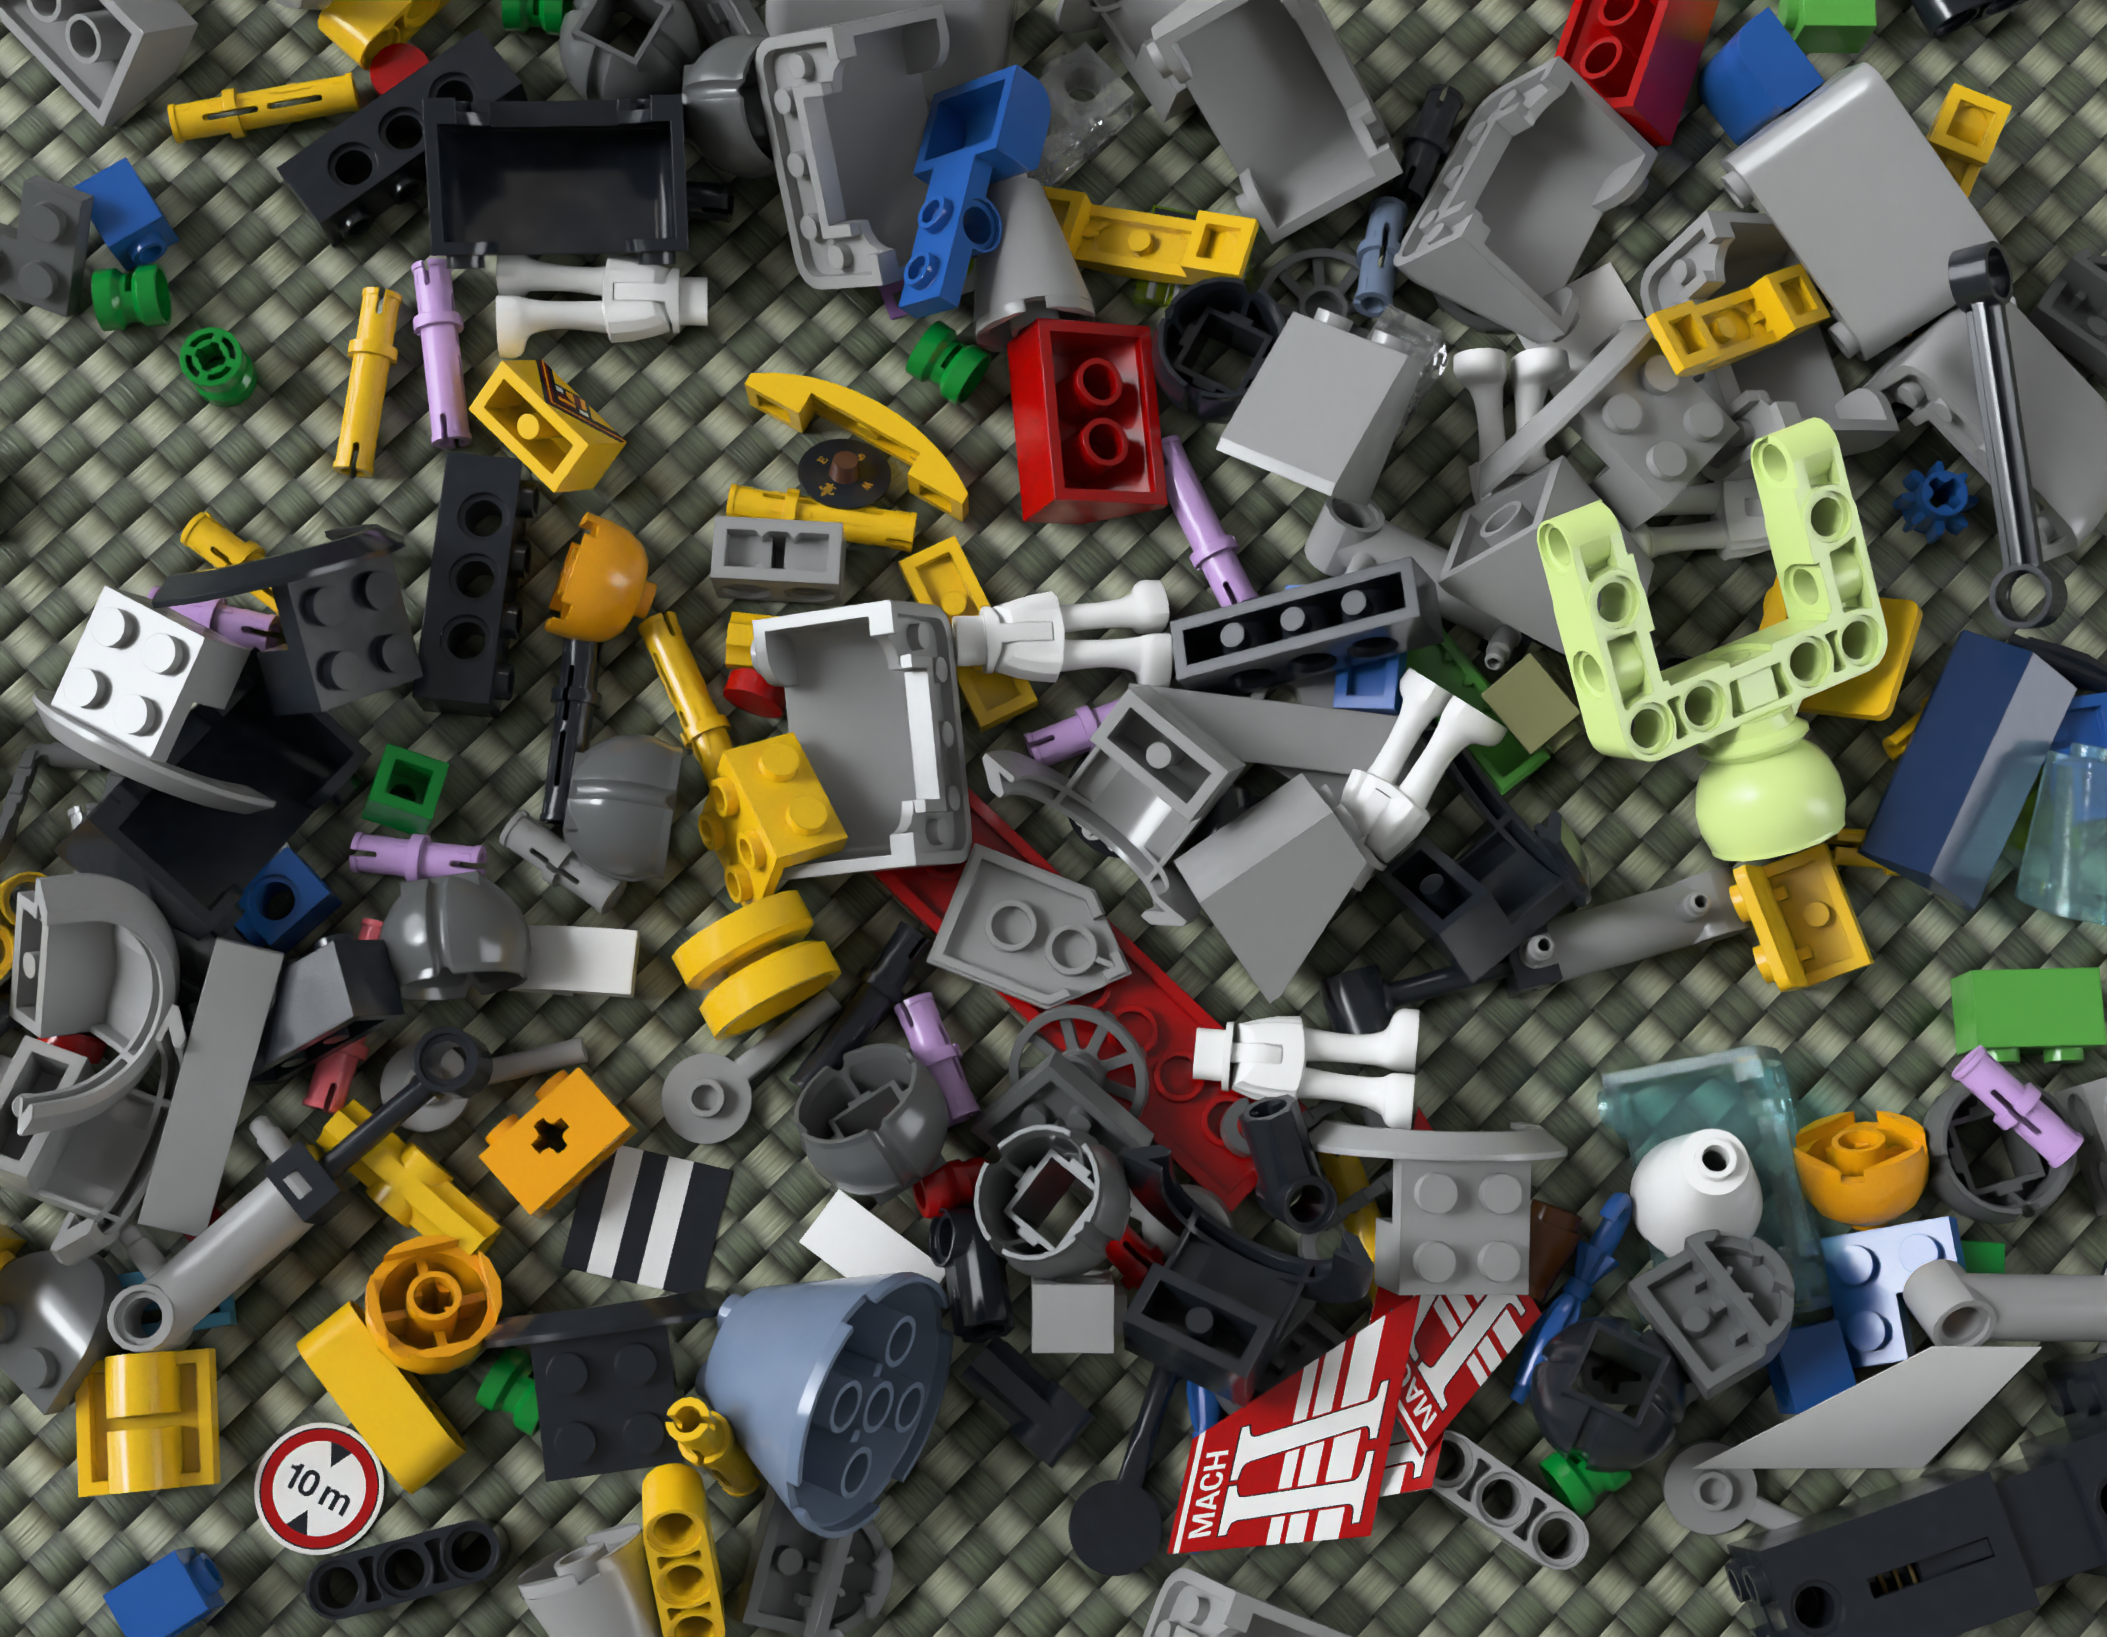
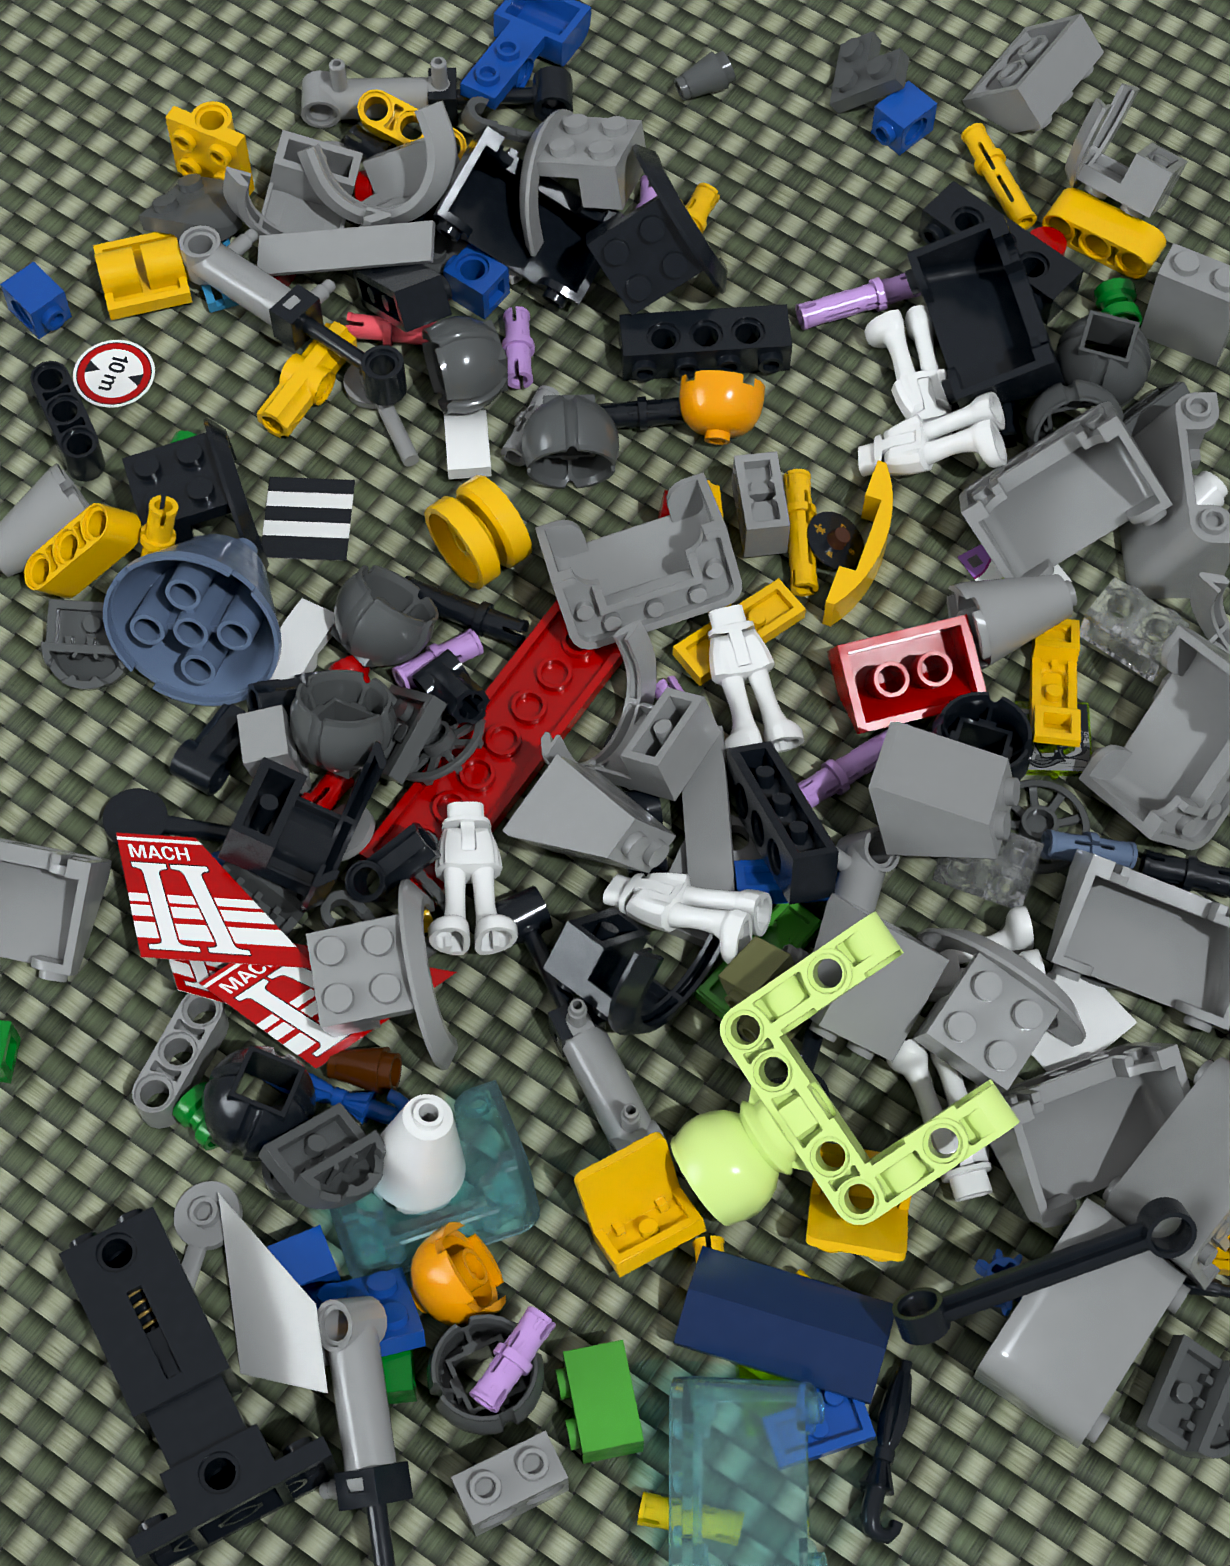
camera: 85 degrees right, 15 degrees down
green wheel [91,264,172,332] -> none
green wheel [179,327,258,407] -> none
yellow beam [296,1300,467,1495] -> none
yellow pin [332,287,403,478] -> none
green plate [361,743,449,835] -> none
light orange cylinder [365,1235,502,1375] -> none
yellow brick [469,360,627,493] -> none
light orange brick [478,1067,638,1219] -> none
yellow pin [637,611,733,790] -> none
light grey piece [661,988,842,1145] -> none
yellow bracket [698,732,848,907] -> none
blue plate [898,64,1051,319] -> none
green wheel [905,320,991,406] -> none
light grey tile [926,843,1132,1010] -> none
yellow slope [1645,263,1831,377] -> none
none -> black piece [411,649,490,725]
none -> white piece [858,392,1007,477]

